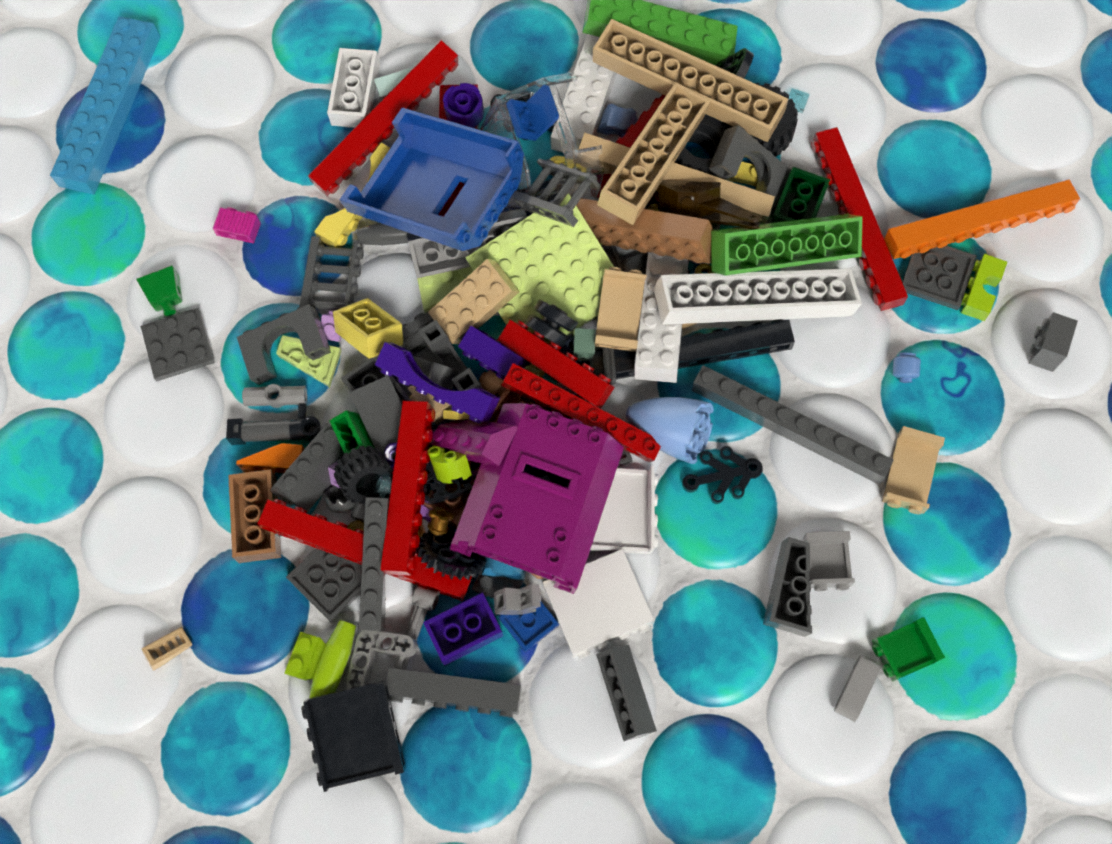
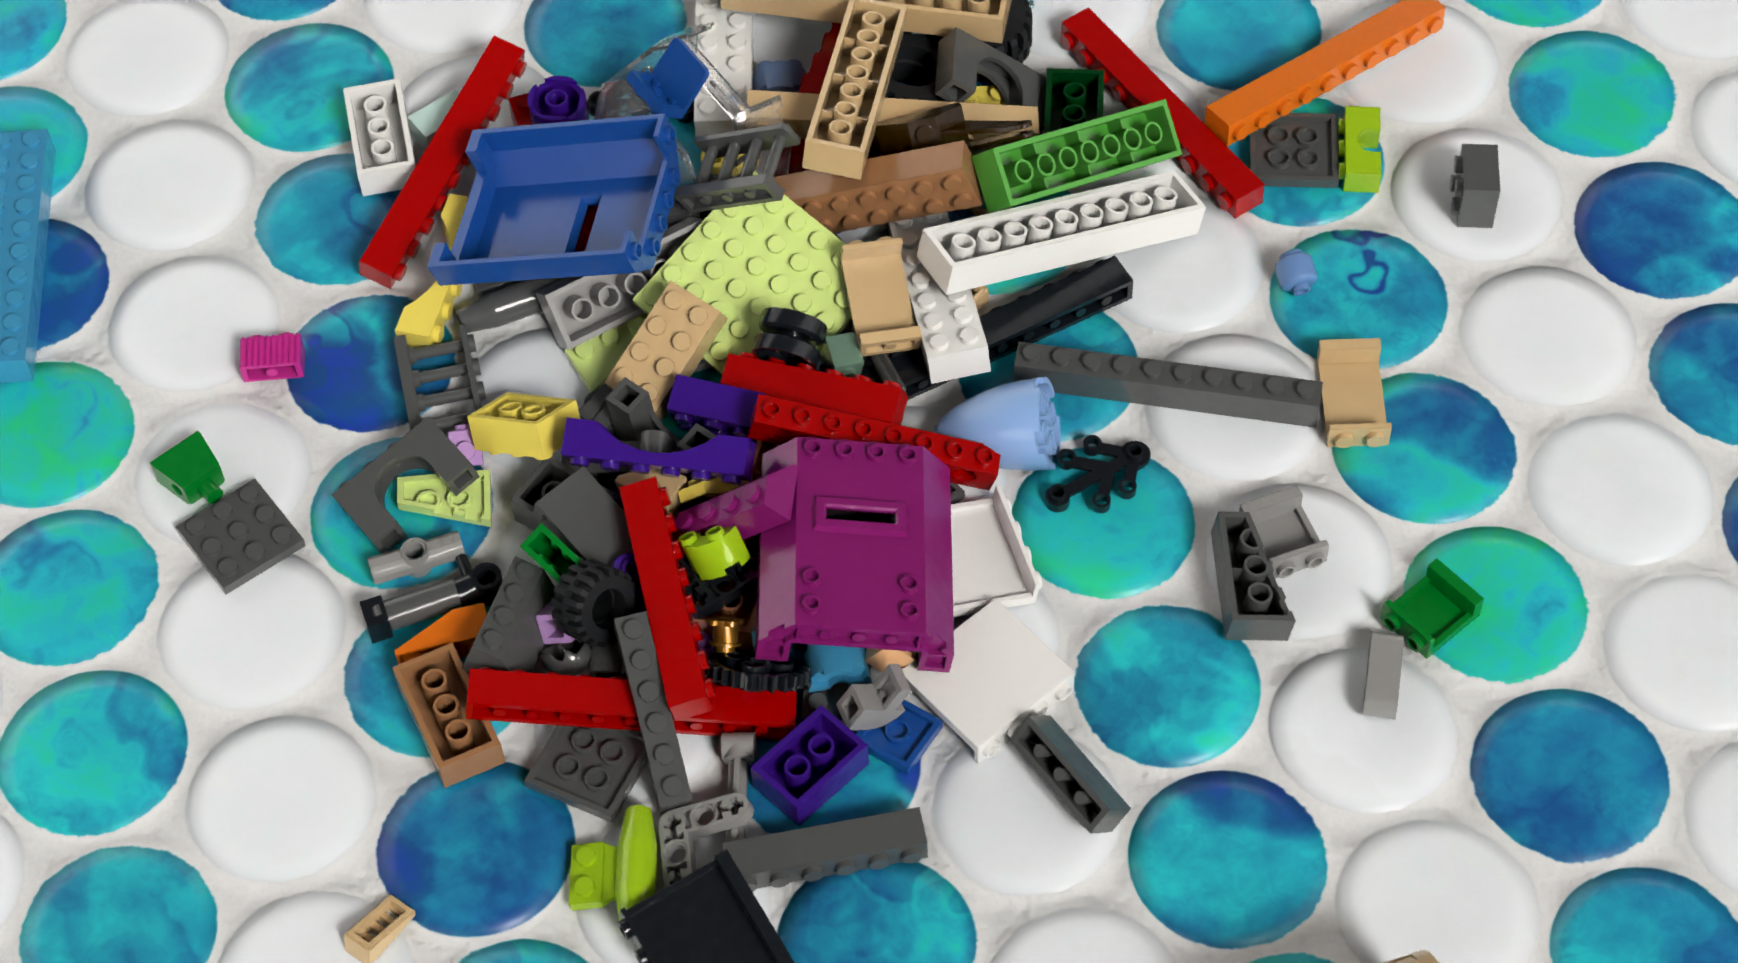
camera: 20 degrees left, 15 degrees down
clear light blue plate [375,476,392,497] -> none

